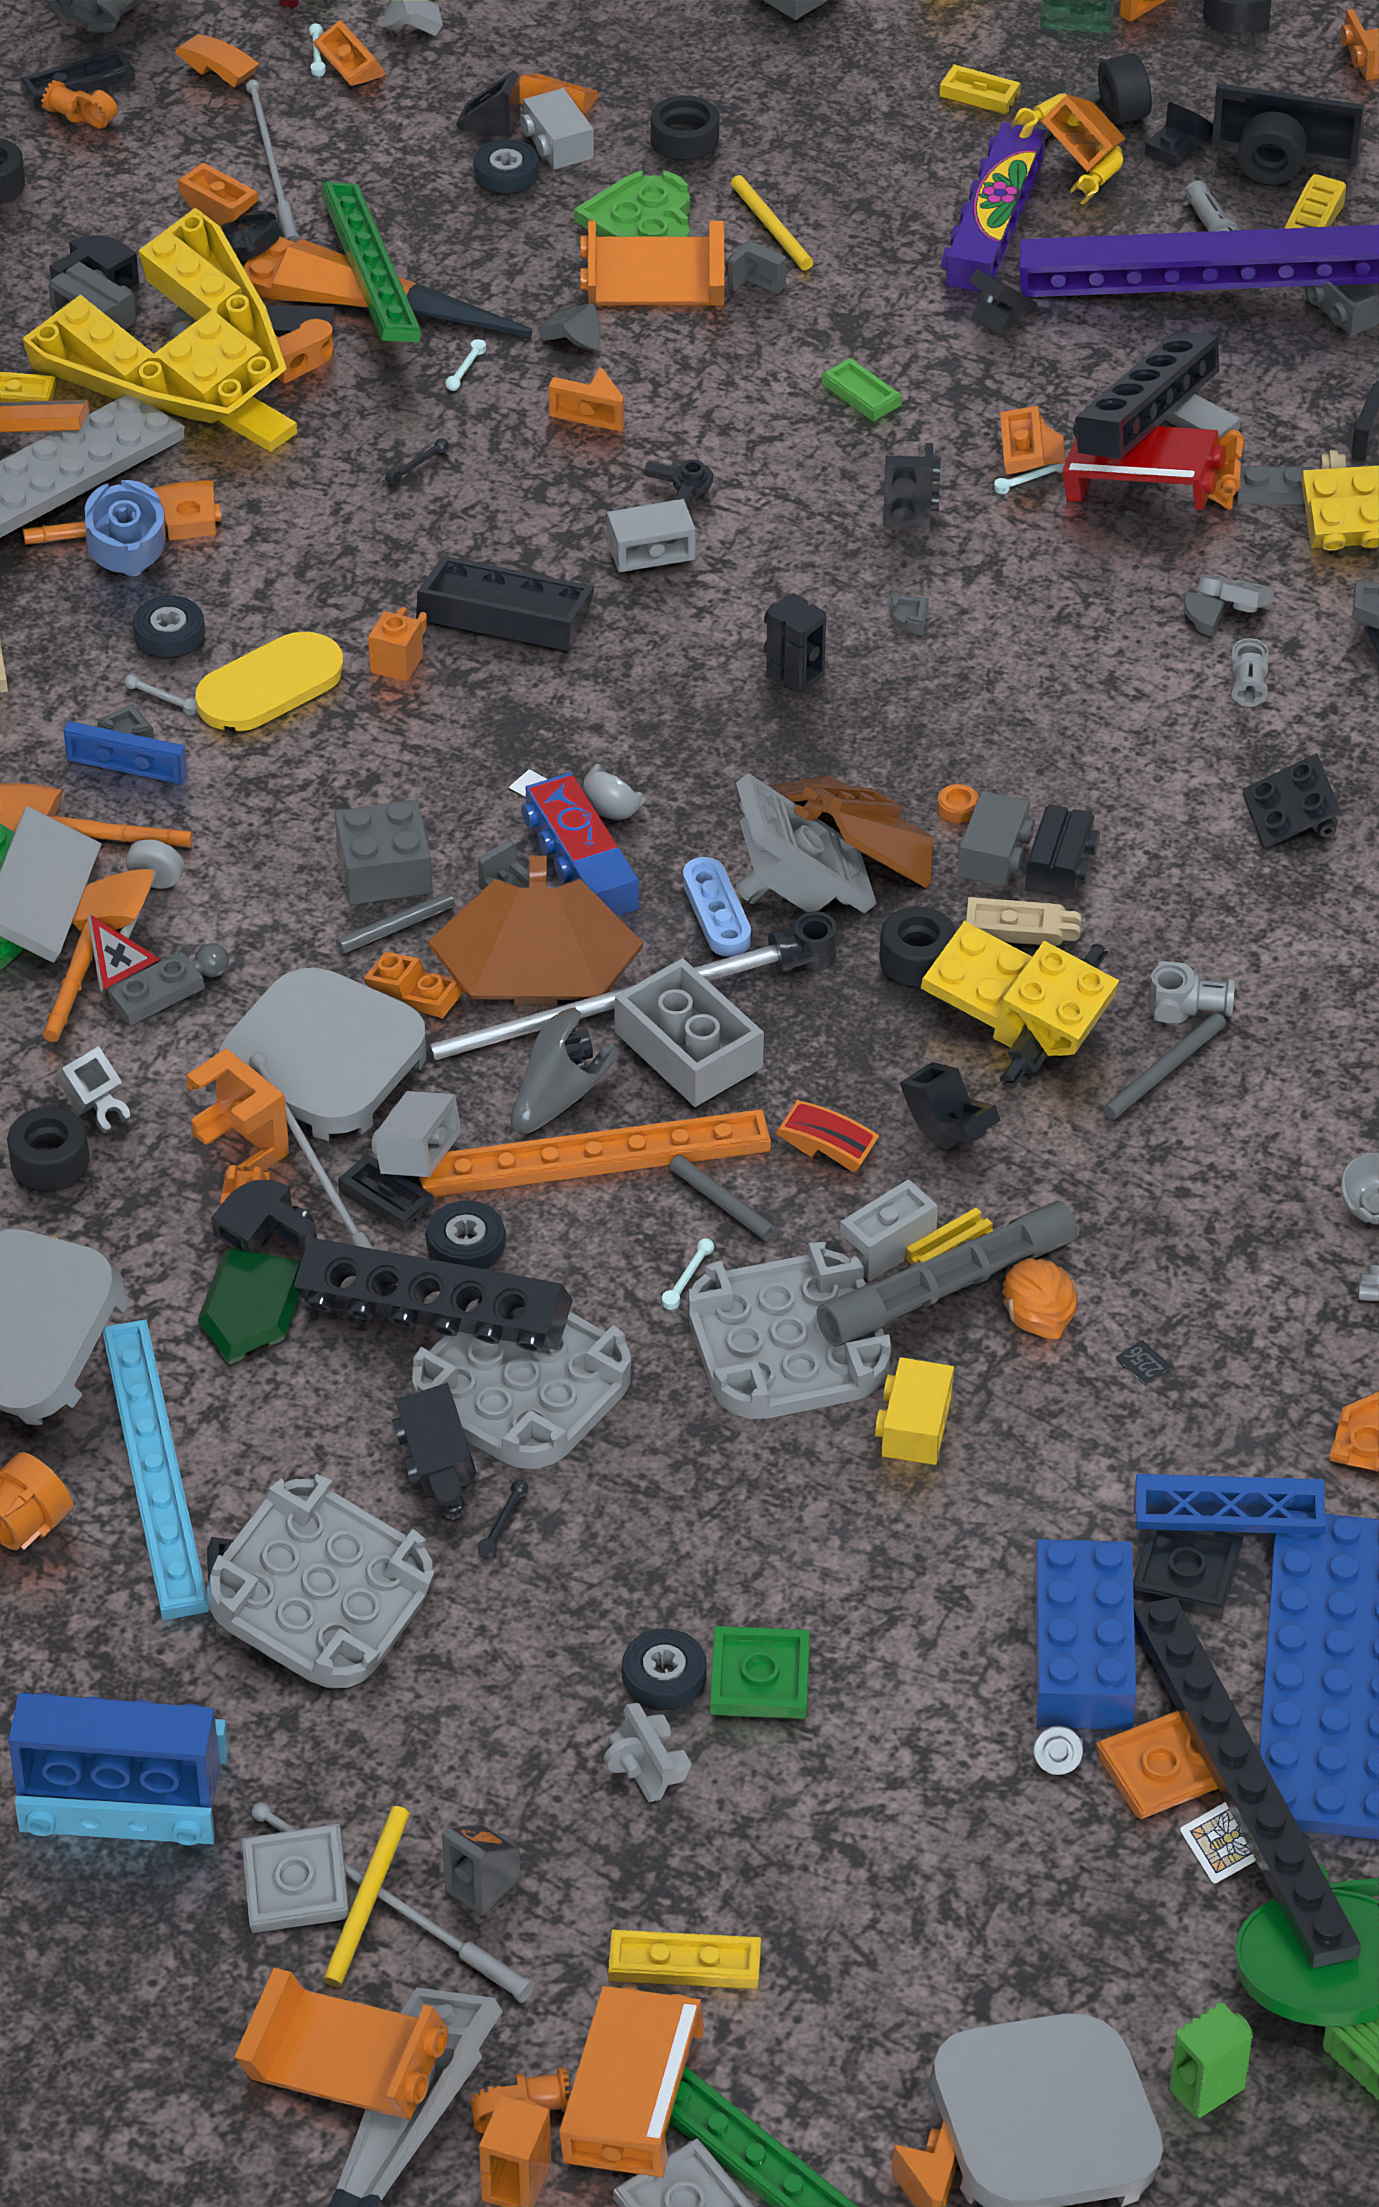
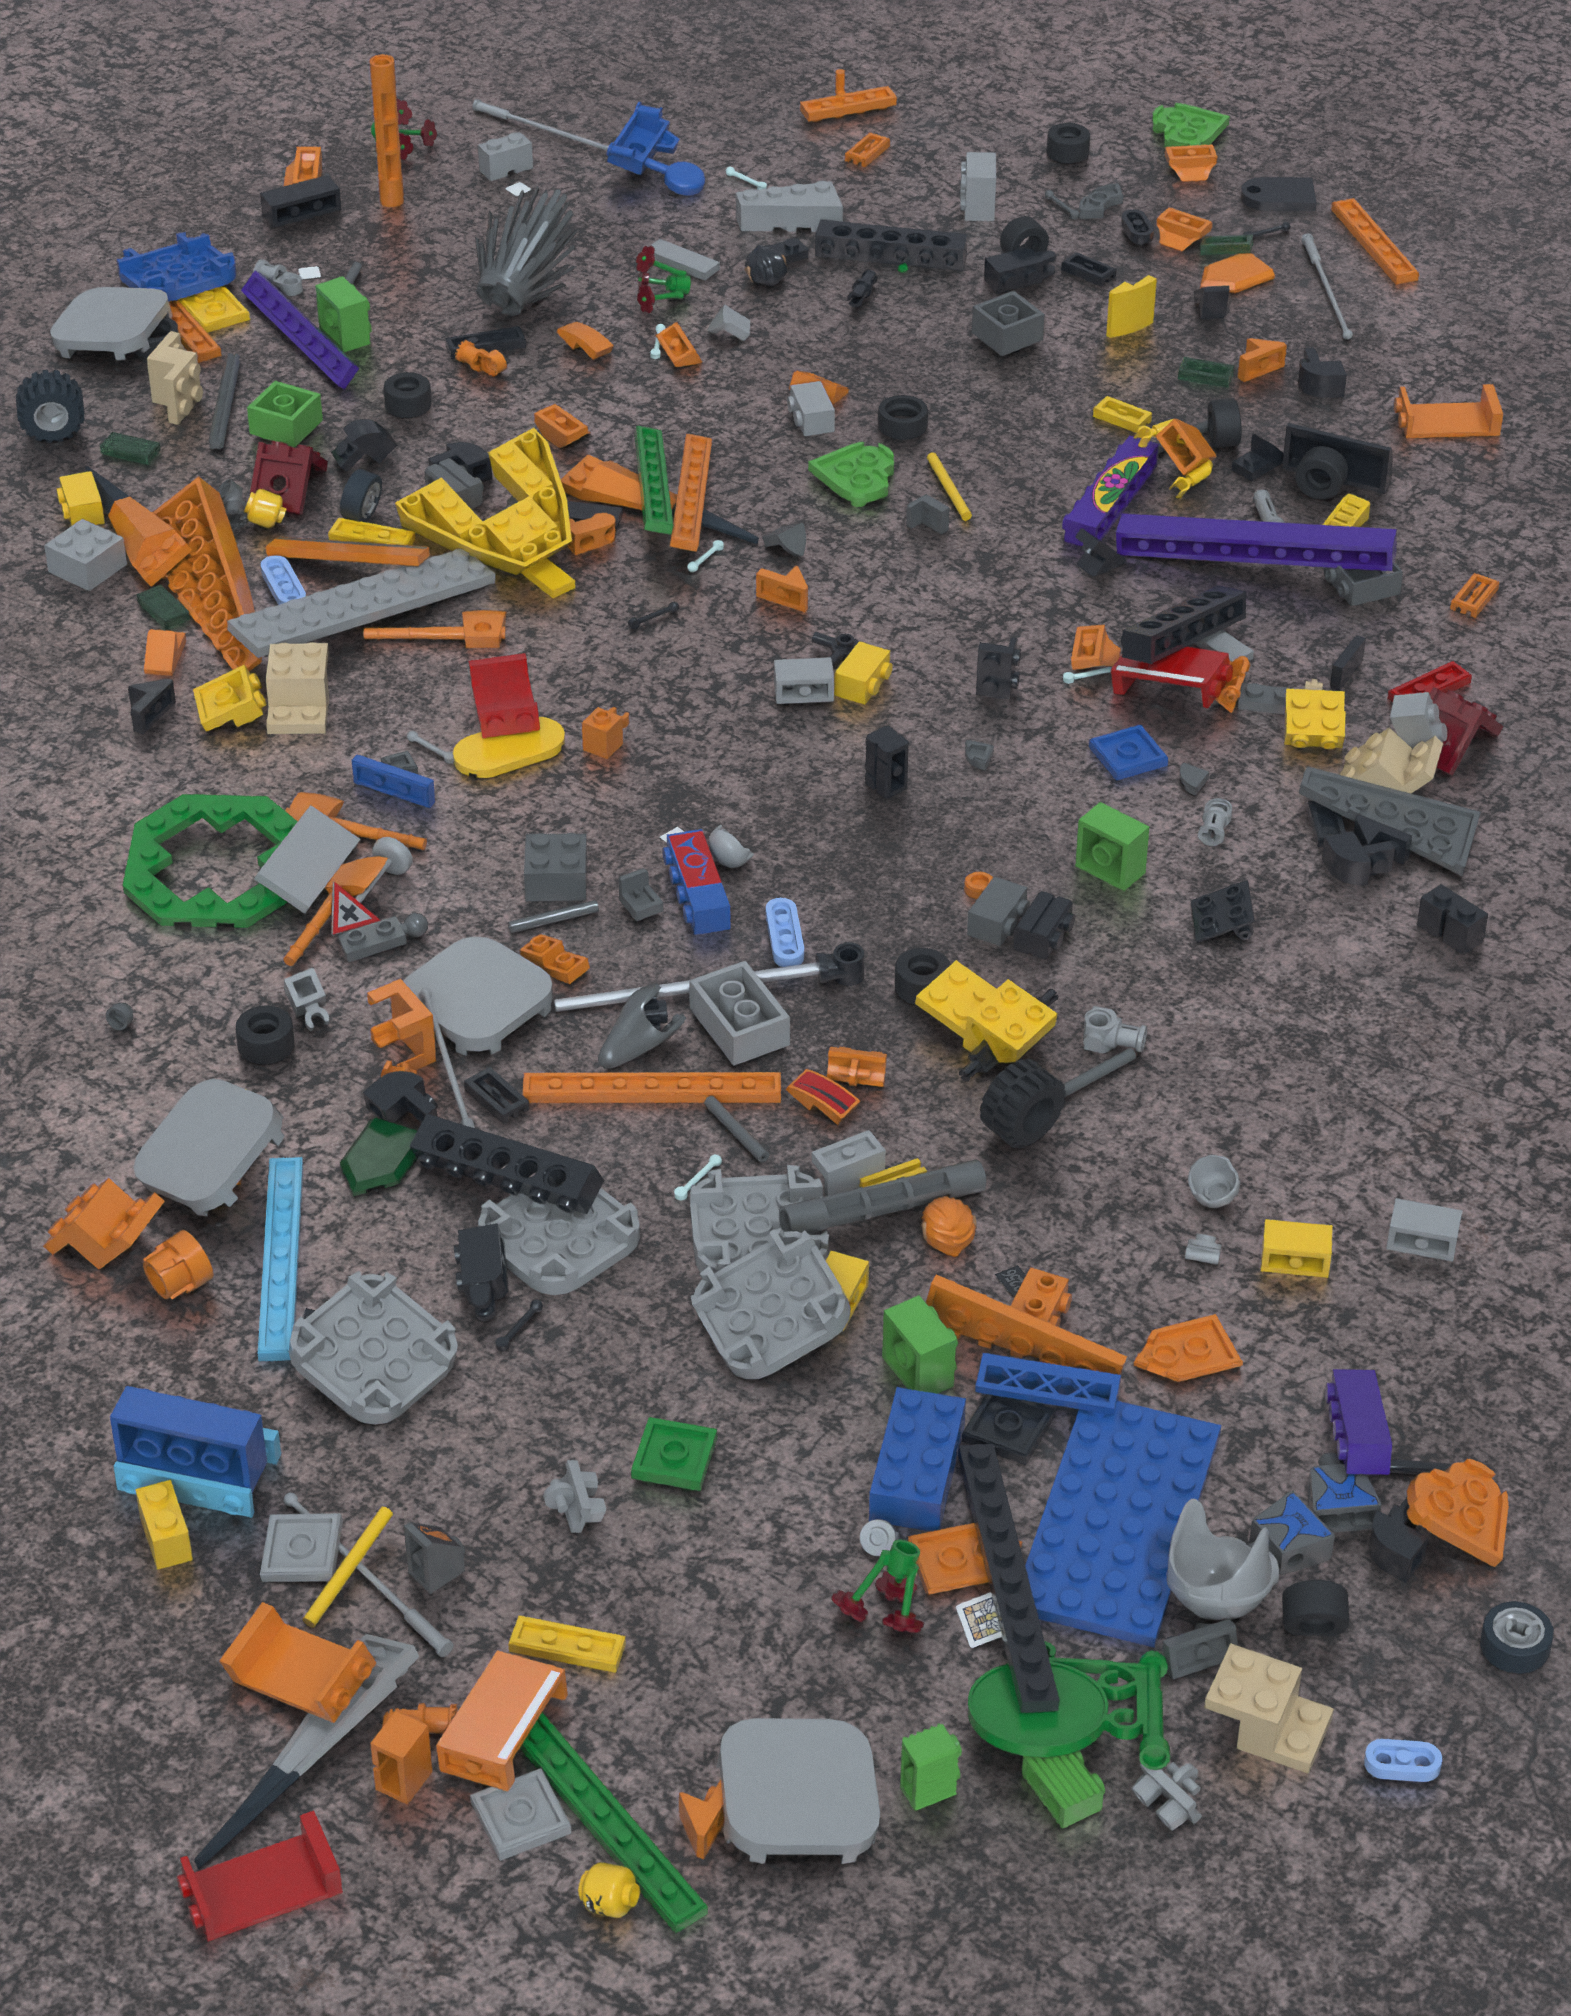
camera: 10 degrees right, 5 degrees down
medium blue brick [84,480,165,576] -> none
black bush [133,595,205,658] -> none
black tile [220,211,282,262] -> none
light grey piece [246,79,301,242] -> none
light grey brick [372,1091,462,1177] -> none
black slope [416,556,594,651] -> none
black bush [426,1200,506,1269] -> none
dark orange panel [428,855,643,1005] -> none
black slope [455,70,520,138] -> none
black bush [473,139,539,194] -> none
orange panel [581,221,725,306] -> none
black bush [622,1629,707,1709] -> none
light grey brick [736,773,877,914] -> none
dark orange panel [770,775,933,888] -> none
bright green tile [822,358,902,422] -> none
black brick [900,1062,1001,1150] -> none
tan hinge [966,897,1082,946] -> none
light grey plate [1198,573,1275,612] -> none
none -> yellow brick [135,1480,193,1570]
none -> red panel [469,653,540,738]
none -> orange tile [670,434,712,552]
none -> light grey tile [690,1227,851,1379]
none -> orange hips [827,1047,887,1087]
none -> plant [831,1540,924,1633]
none -> yellow brick [834,641,893,705]
none -> bright green brick [882,1295,958,1394]
none -> orange wing [926,1275,1127,1375]
none -> black tyre [980,1059,1066,1149]
none -> orange brick [1011,1267,1072,1327]
none -> bright green brick [1075,802,1150,891]
none -> blue tile [1089,725,1169,781]

